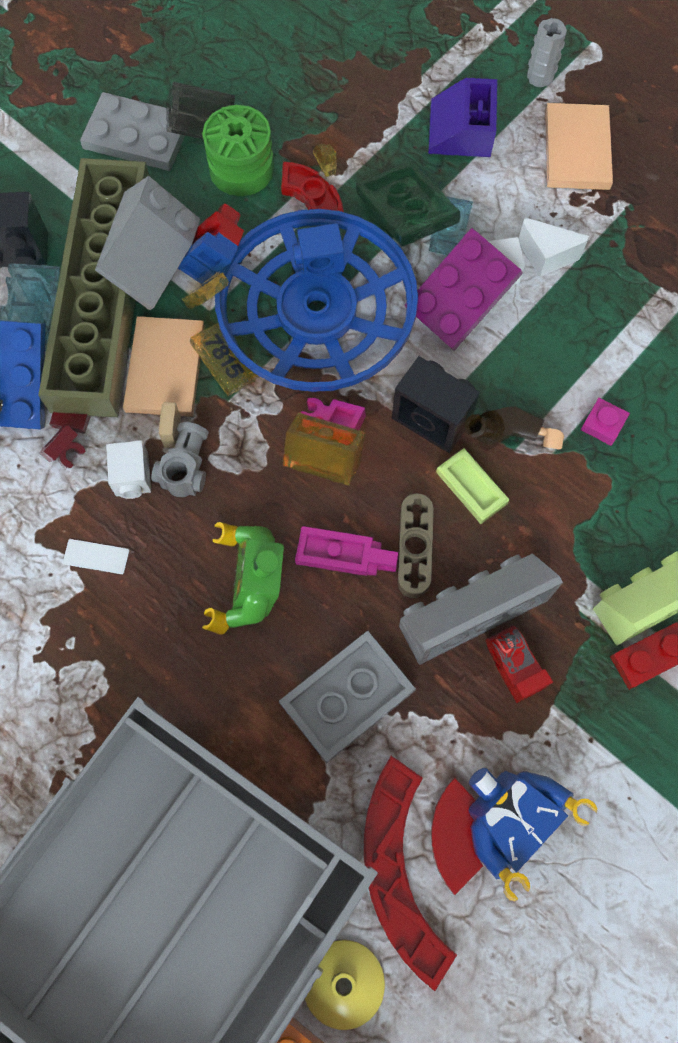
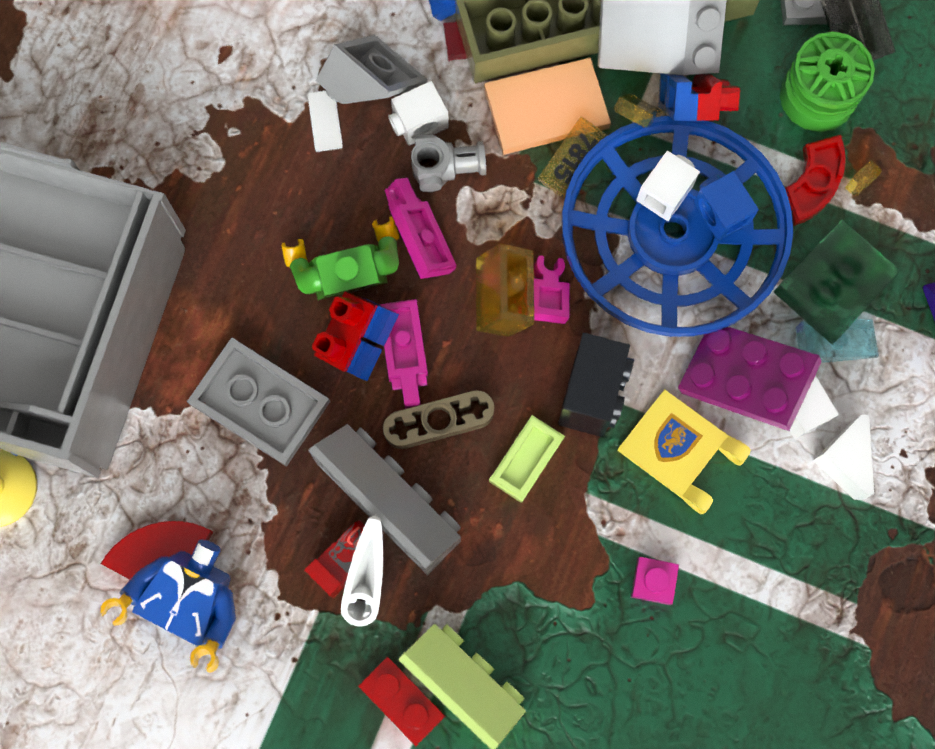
camera: 70 degrees right, 5 degrees up
dark red tile [39,425,86,469] -> none
tan tile [158,402,181,448] -> none
red tile [363,755,457,991] -> none
dark brown arm [465,406,564,449] -> none
none -> red hips [312,291,399,381]
none -> light grey slope [316,35,428,104]
none -> white piece [341,515,383,626]
none -> dark pink hinge [385,178,456,279]
none -> light yellow flag [617,389,751,514]
none -> white brick [636,150,700,221]

